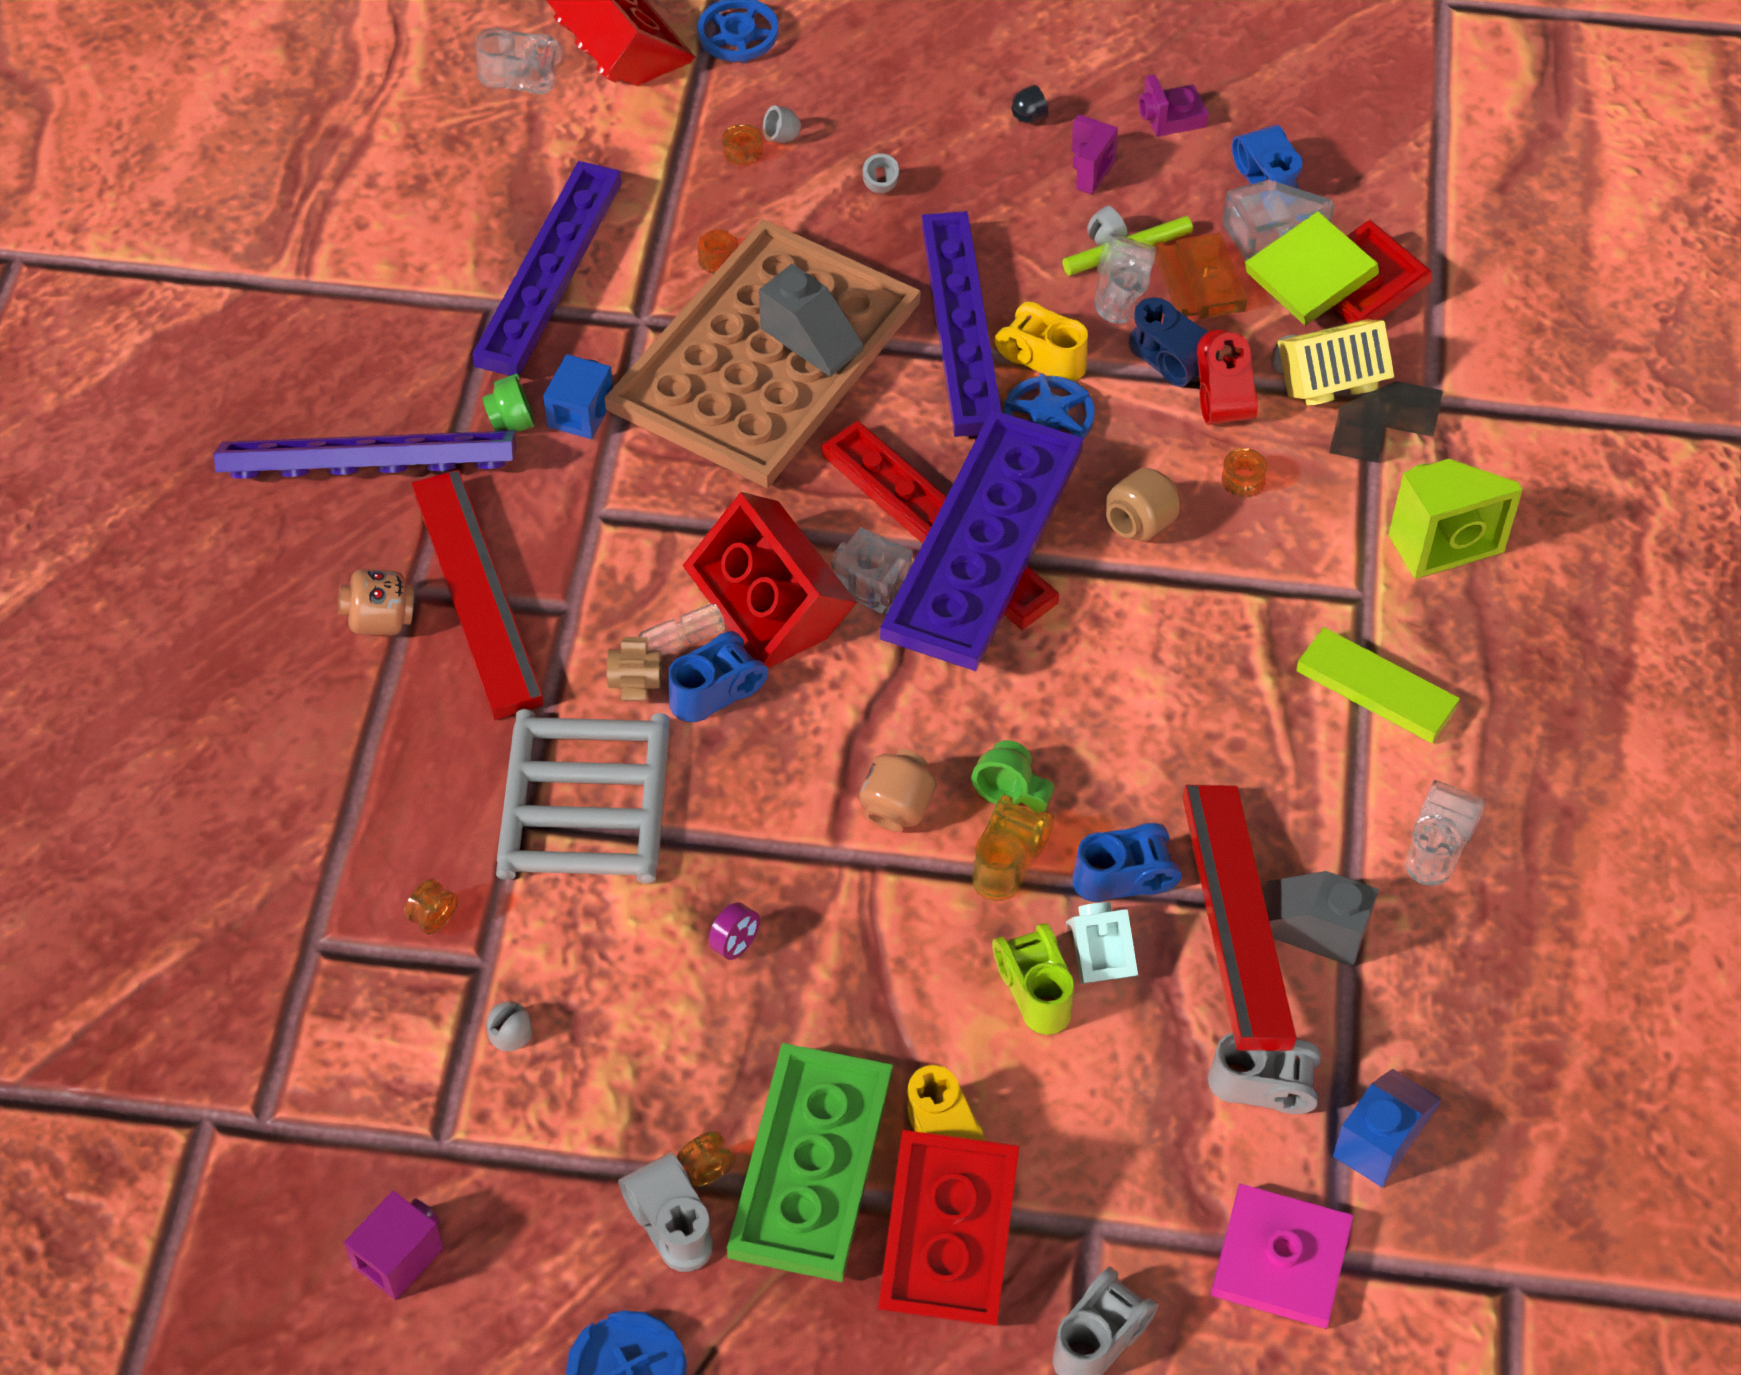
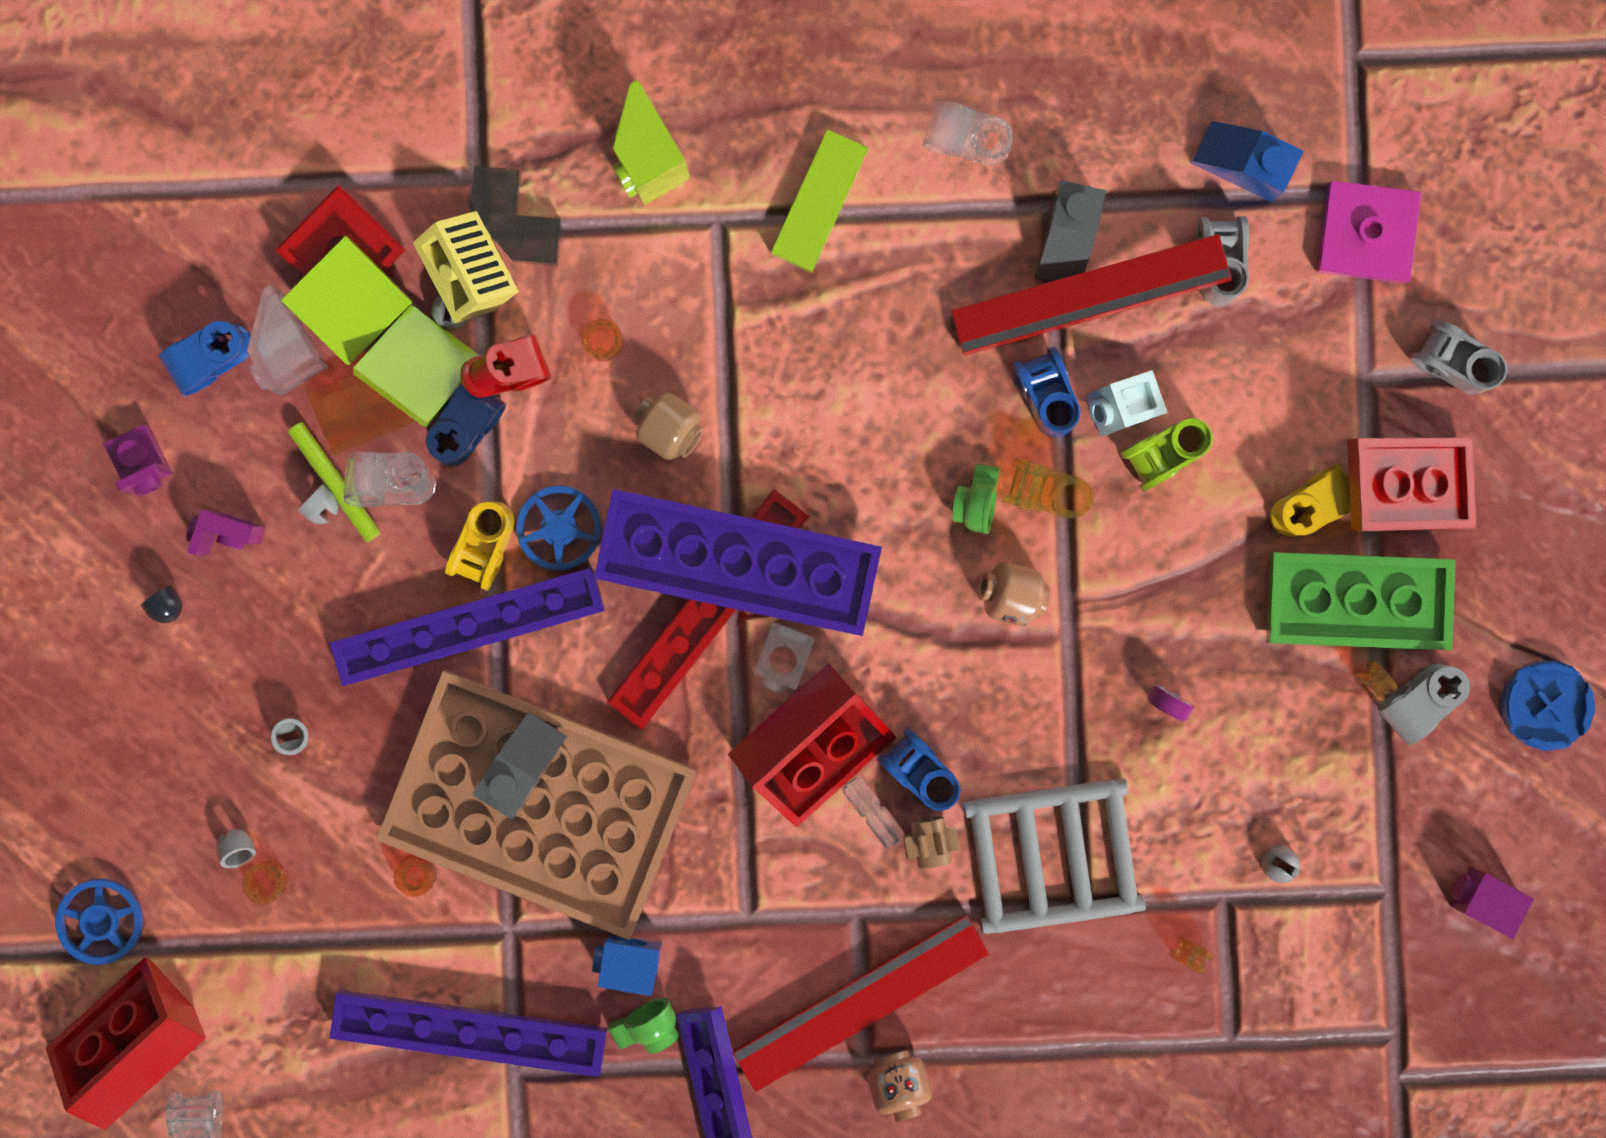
camera: 100 degrees left, 35 degrees up
none -> lime tile [353,304,480,428]

